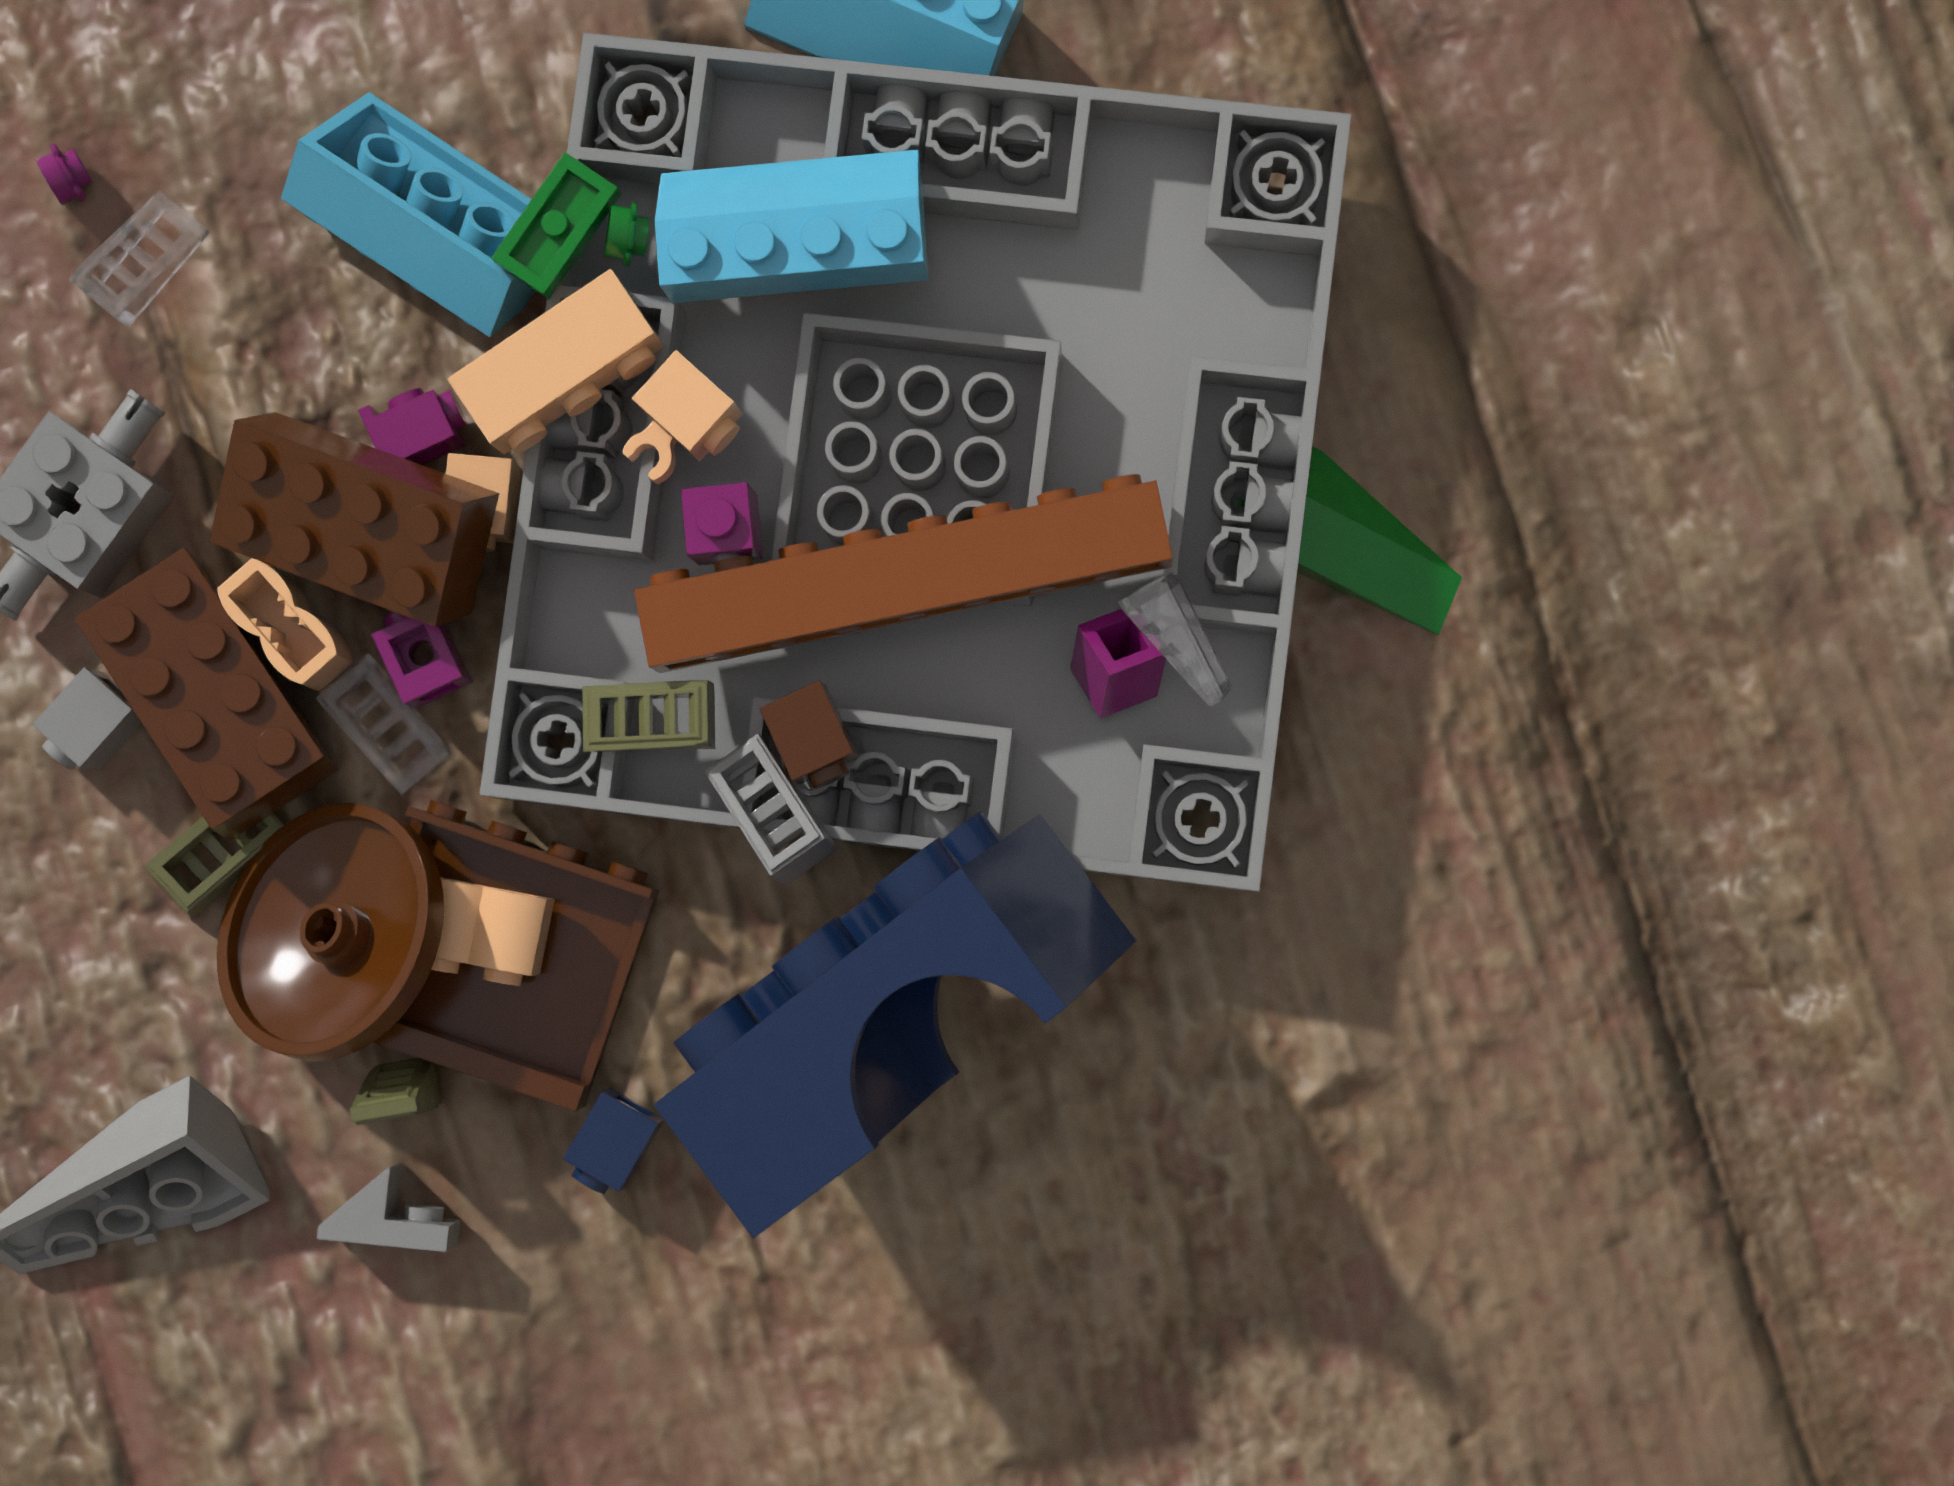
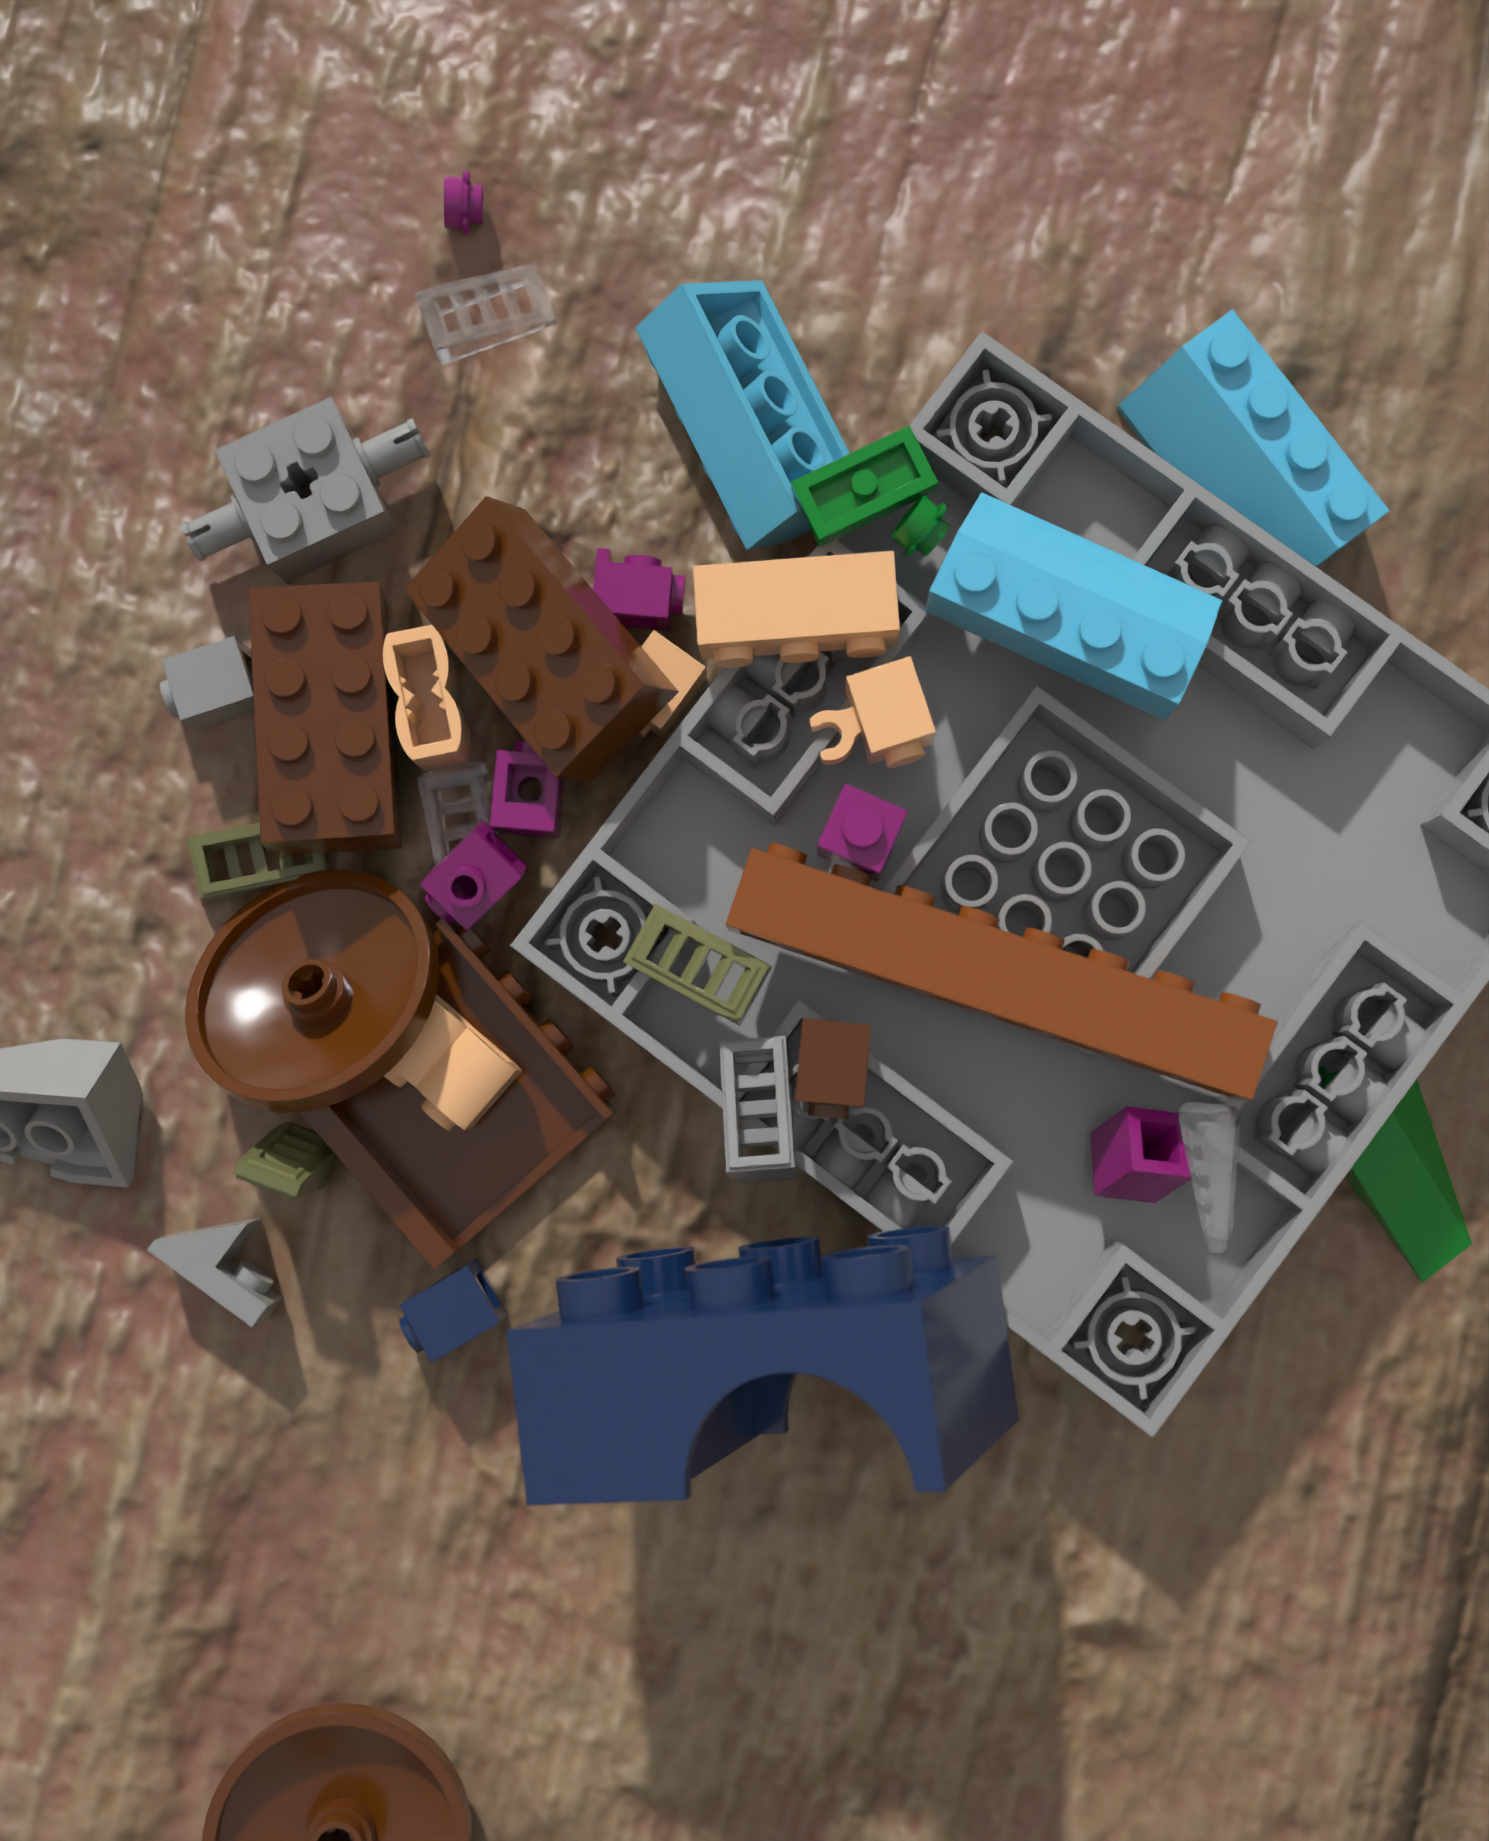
camera: 30 degrees right, 0 degrees up
none -> magenta brick [420,820,528,930]

